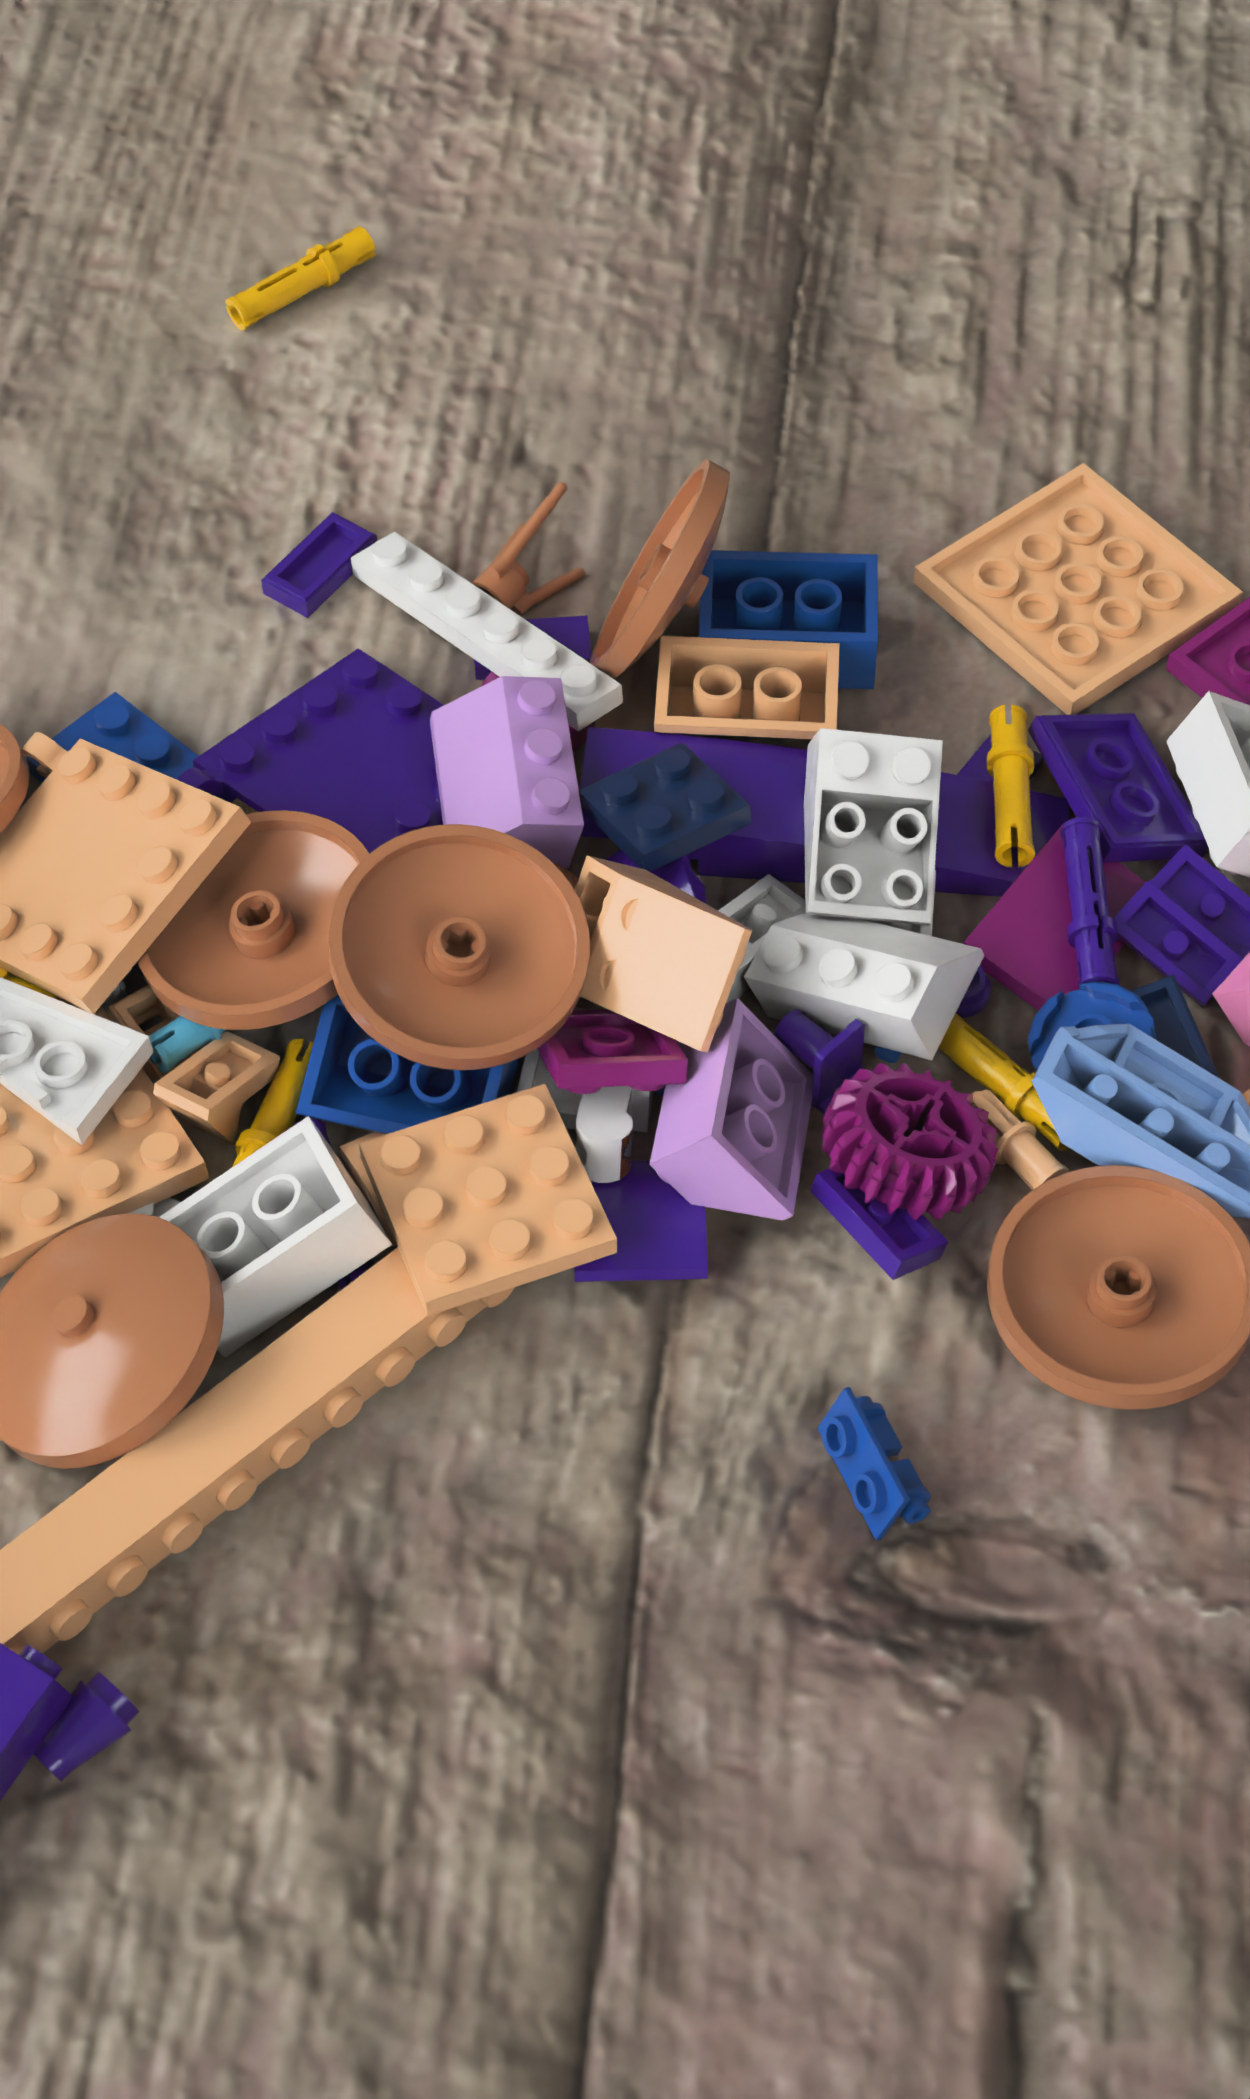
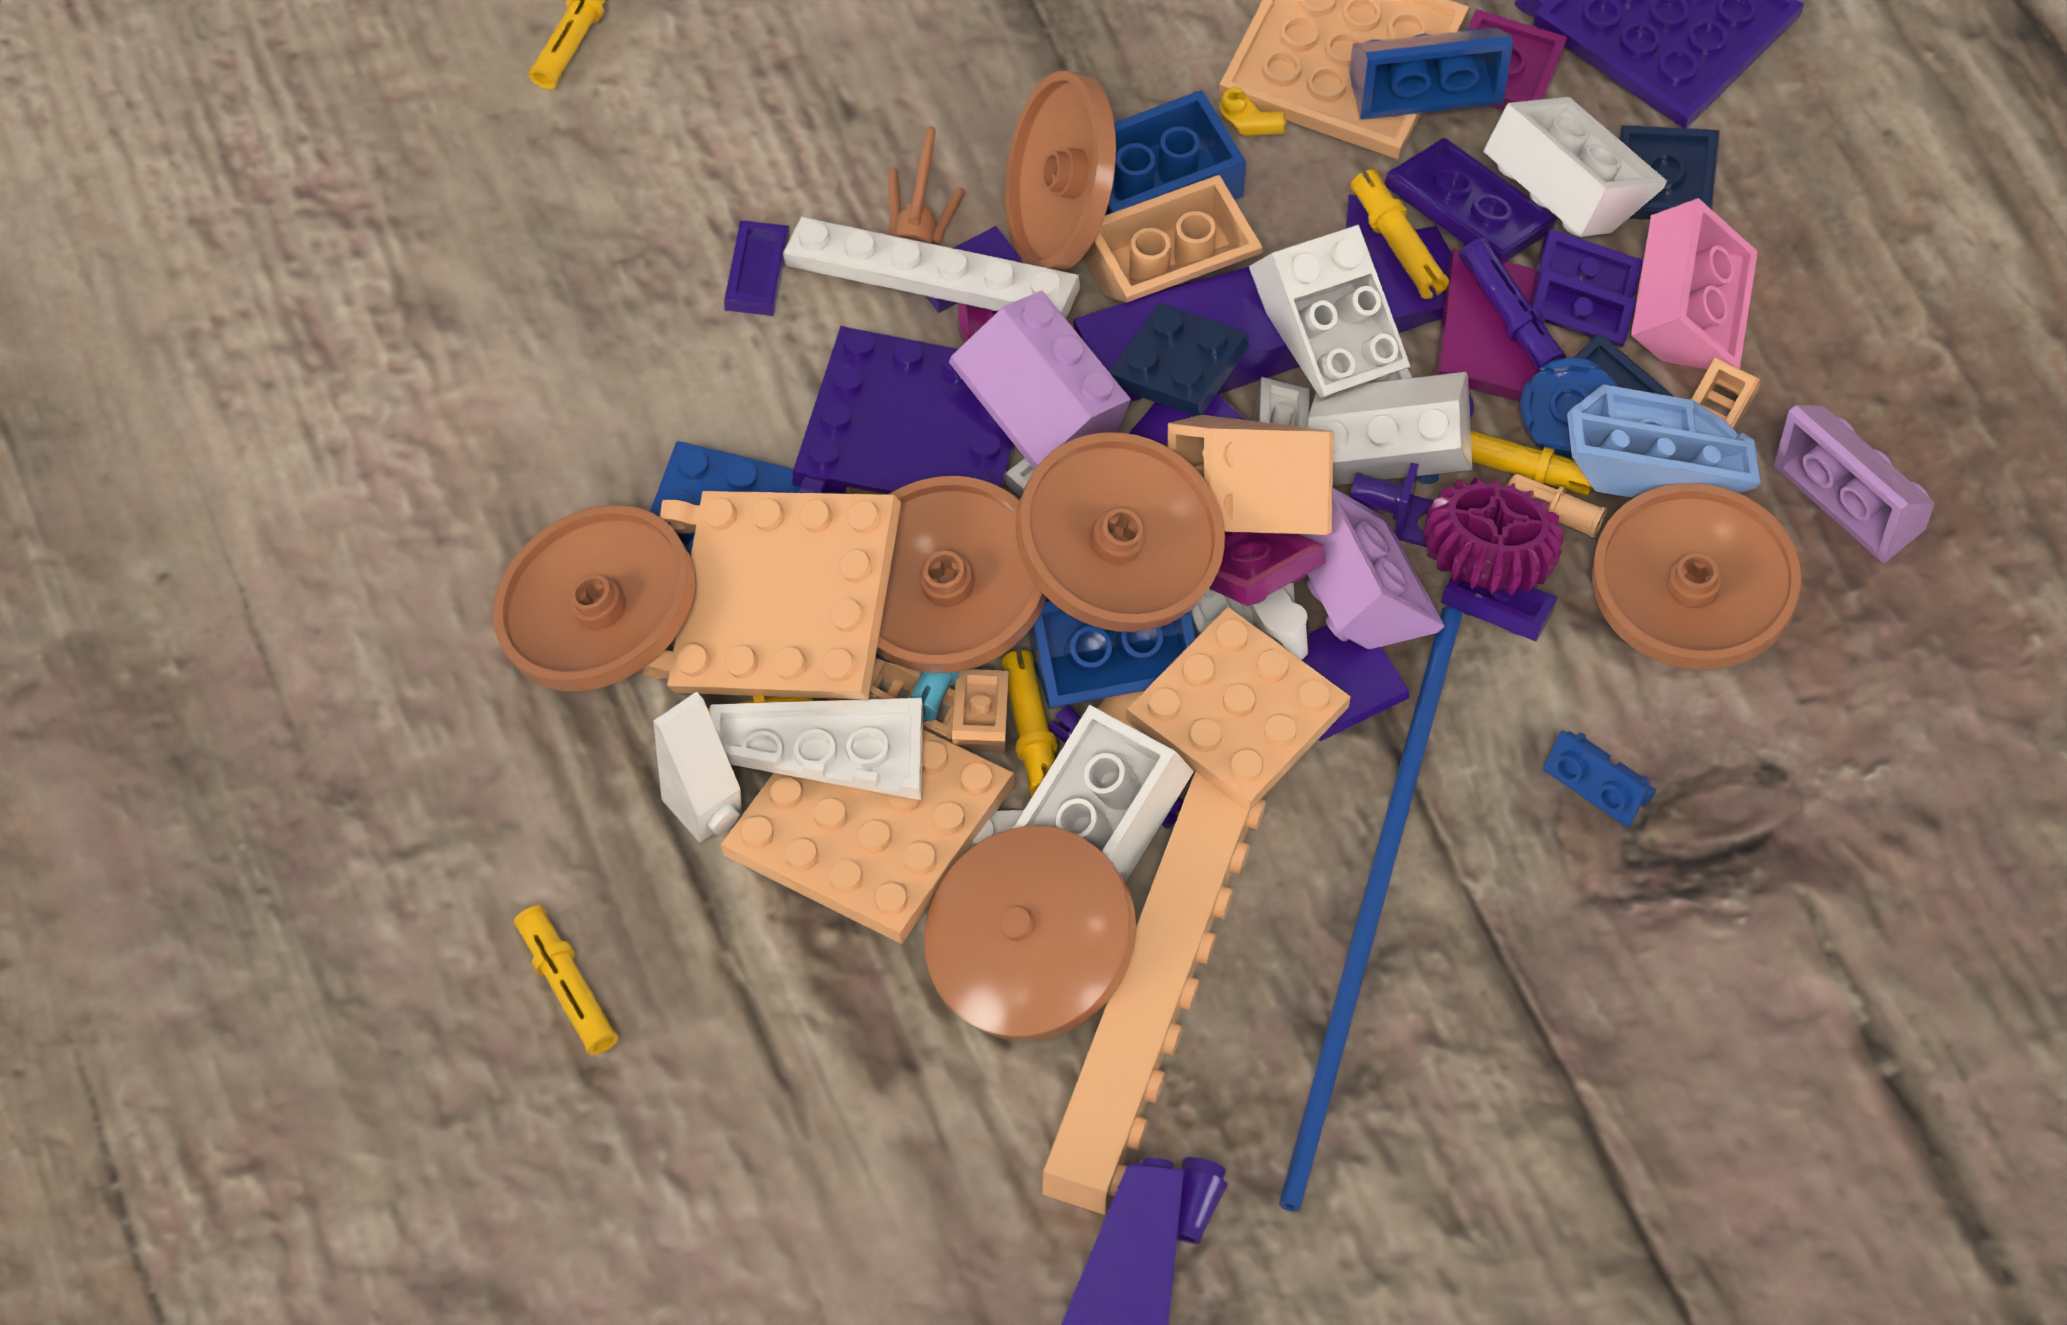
camera: 30 degrees left, 5 degrees up
none -> yellow arm [1219,87,1286,136]
none -> blue piece [1279,607,1462,1212]
none -> blue slope [1349,28,1513,120]

